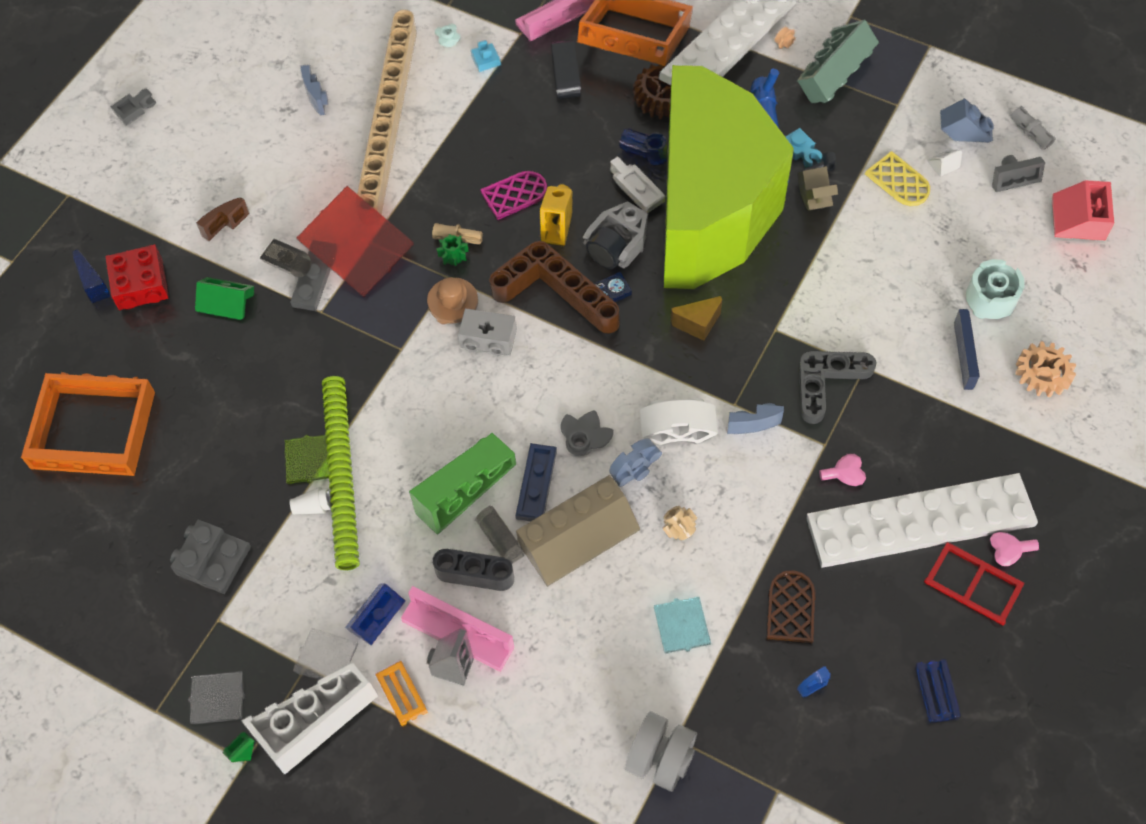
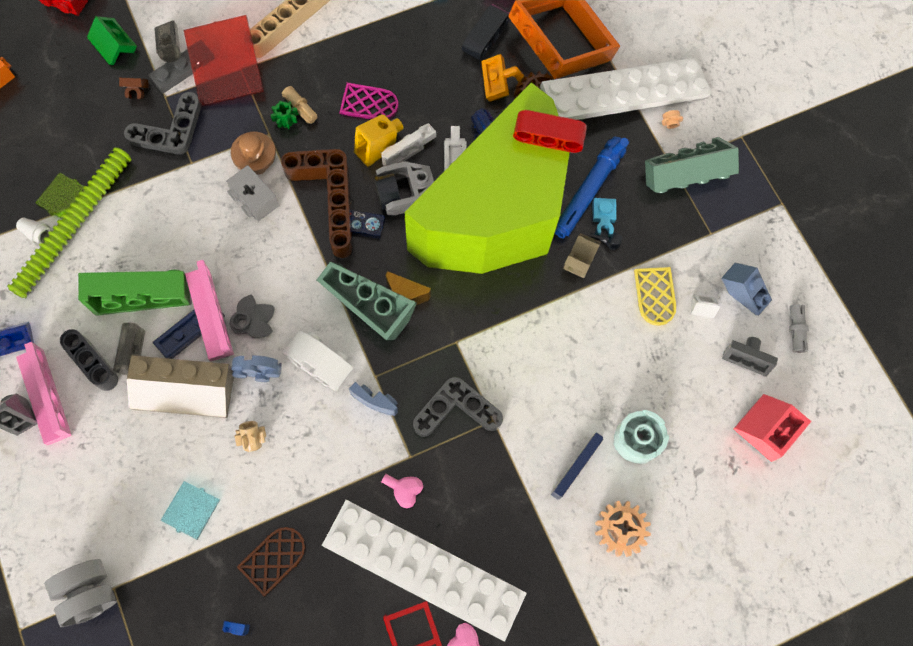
camera: 30 degrees right, 10 degrees up
none -> reddish brown tile [119,77,149,99]
none -> dark grey beam [124,92,201,154]
none -> bright pink fence [185,260,234,362]
none -> sand green wedge [316,262,417,340]
none -> white hinge [381,123,437,166]
none -> light orange plate [481,54,524,102]
none -> red beam [513,110,587,153]

